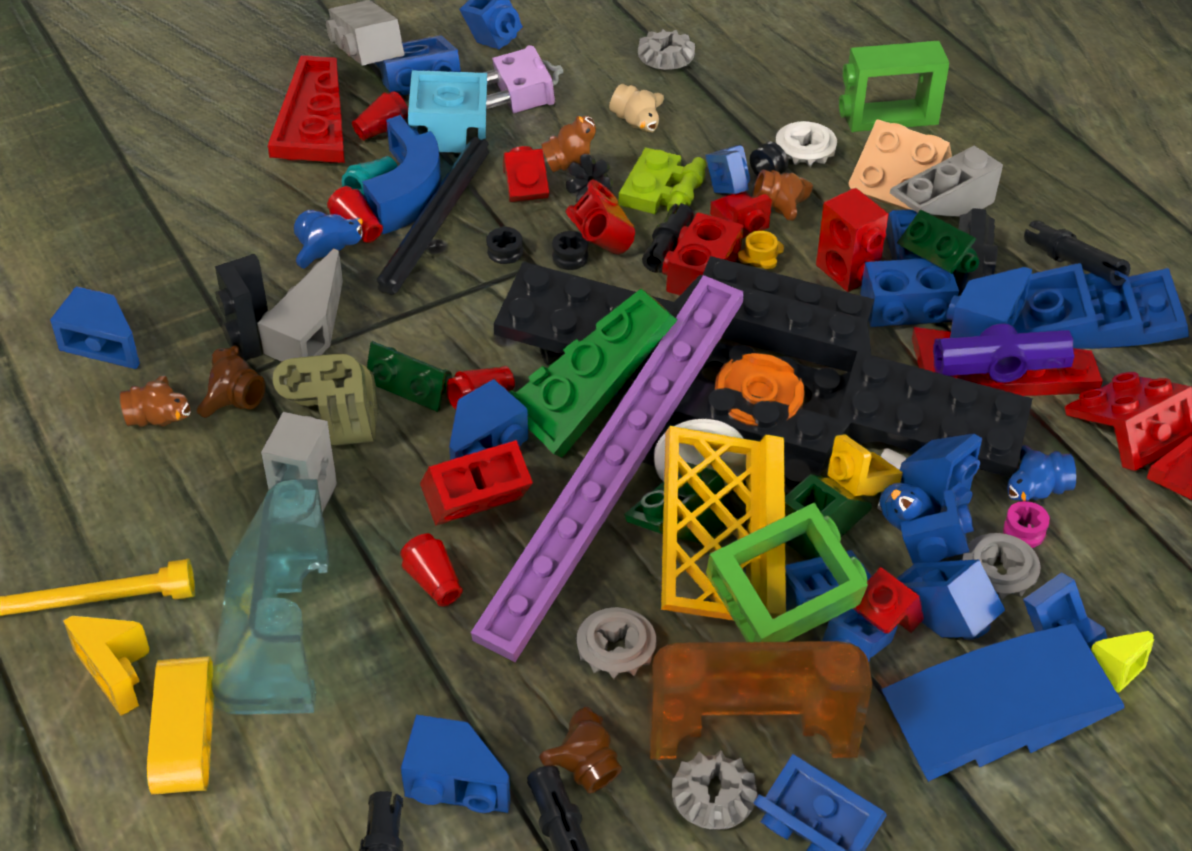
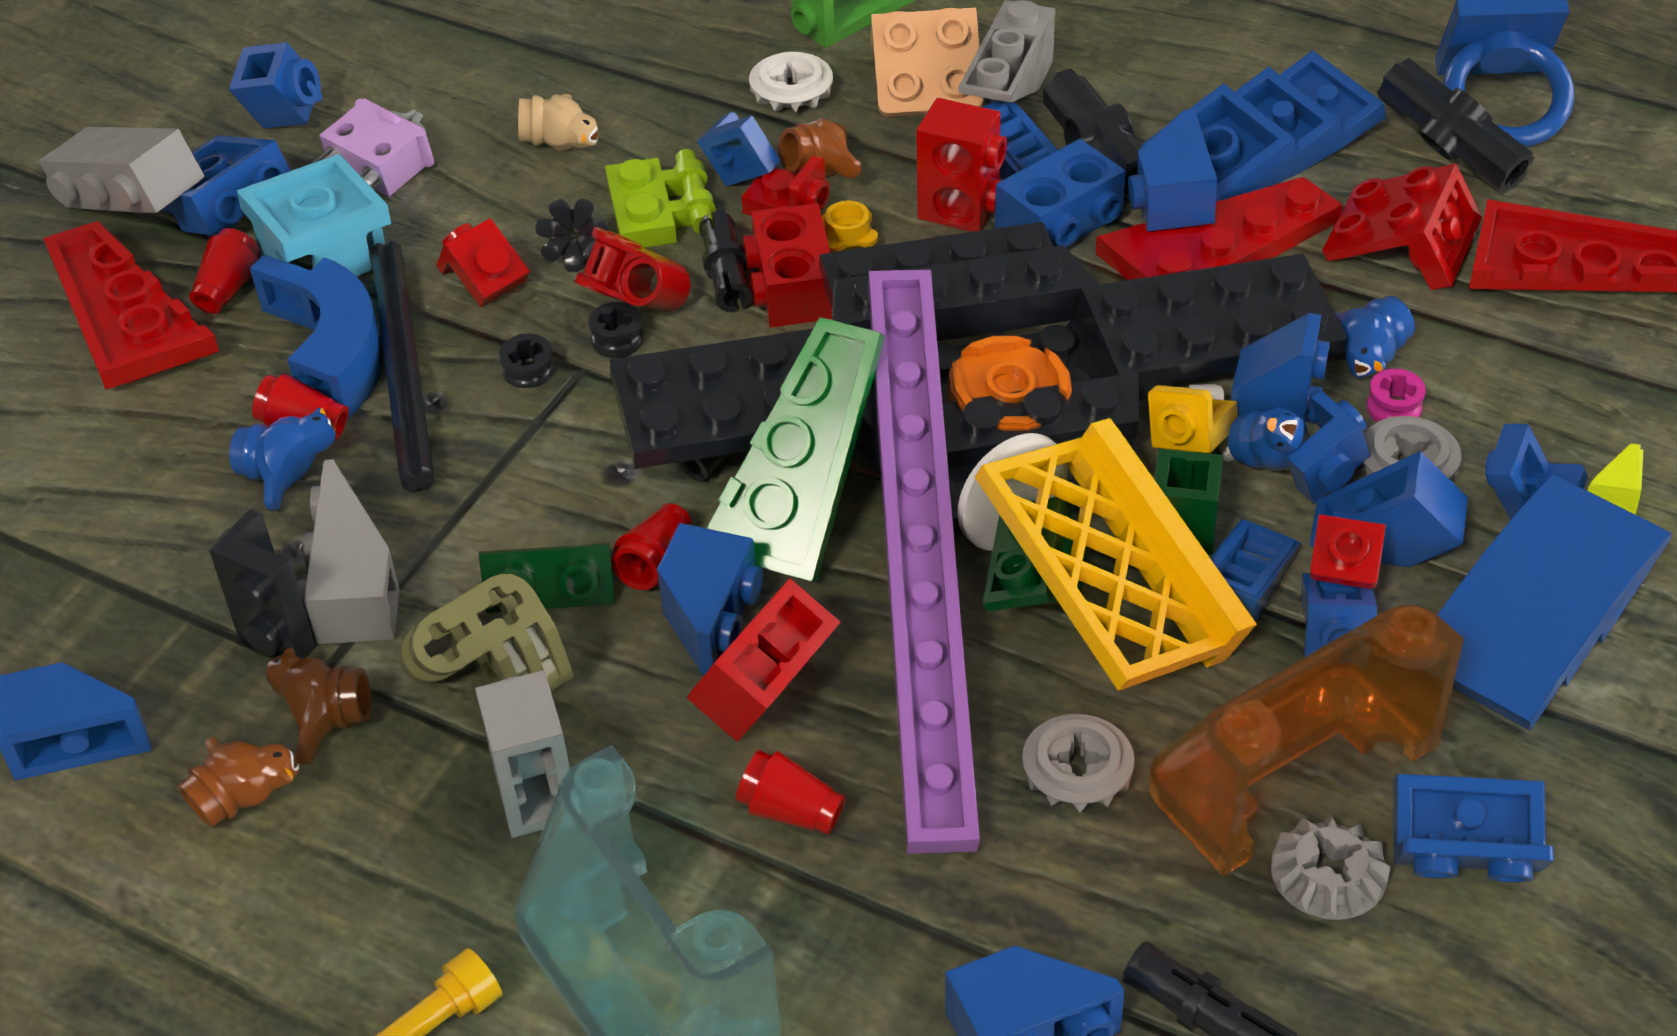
camera: 30 degrees left, 0 degrees up
teal cone [341,156,398,196] -> none
reddish brown animal [539,706,622,794] -> none
dark orange animal [541,116,596,173] -> none
light grey gear [638,29,695,70] -> none
bright green window [706,503,868,657] -> none
black bush [749,141,788,176] -> none
dark green hinge [897,209,980,274] -> none
dark purple piece [933,324,1074,383] -> none
black pin [1024,220,1131,286] -> none

